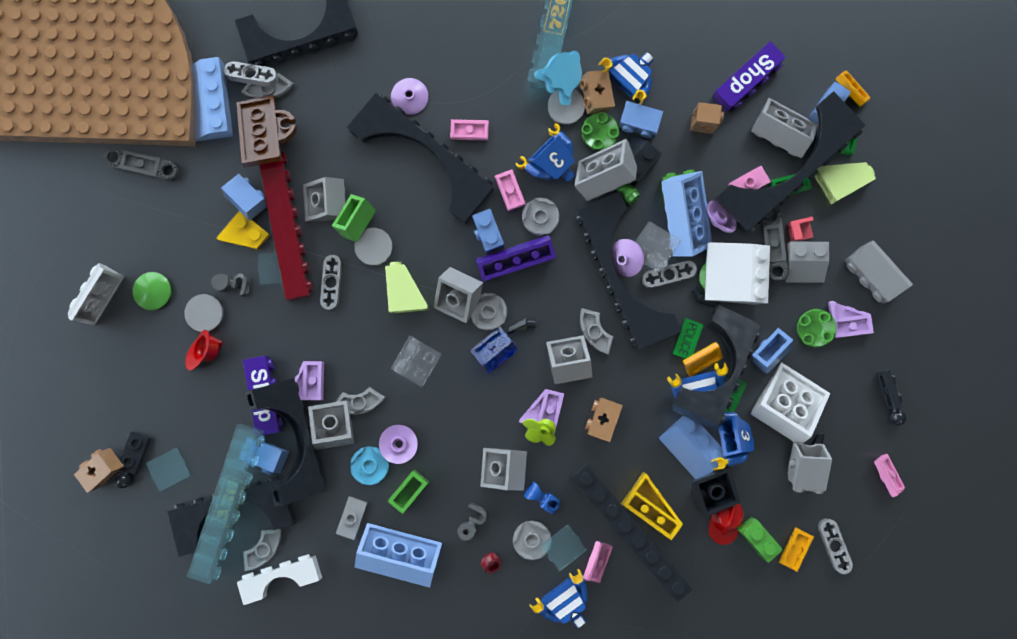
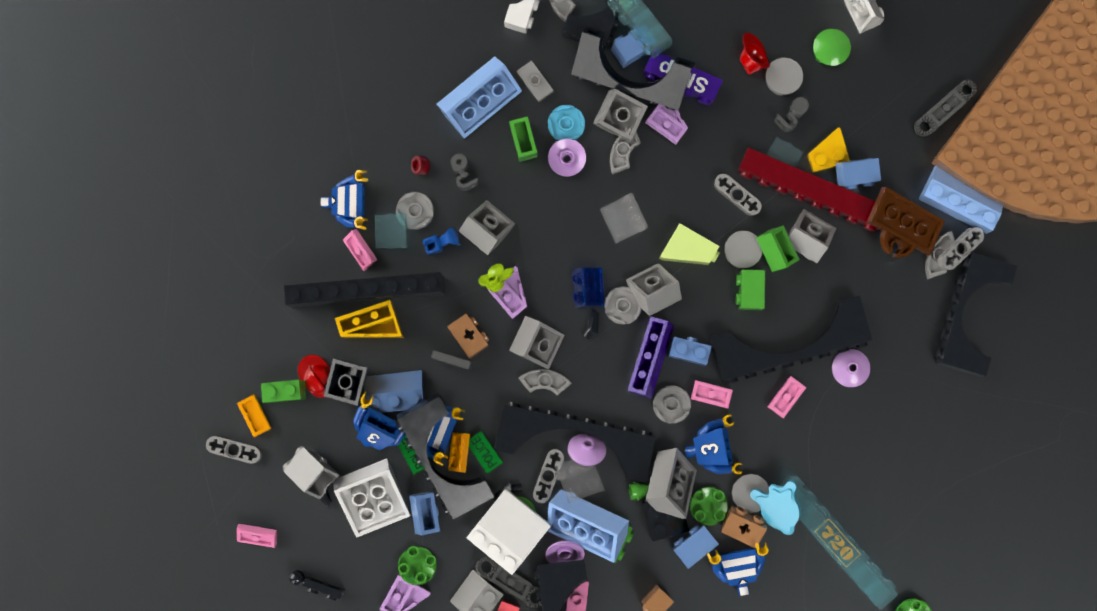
camera: 125 degrees right, 0 degrees up
none -> dark grey tile [431,350,473,371]
none -> bright green piece [736,270,765,310]

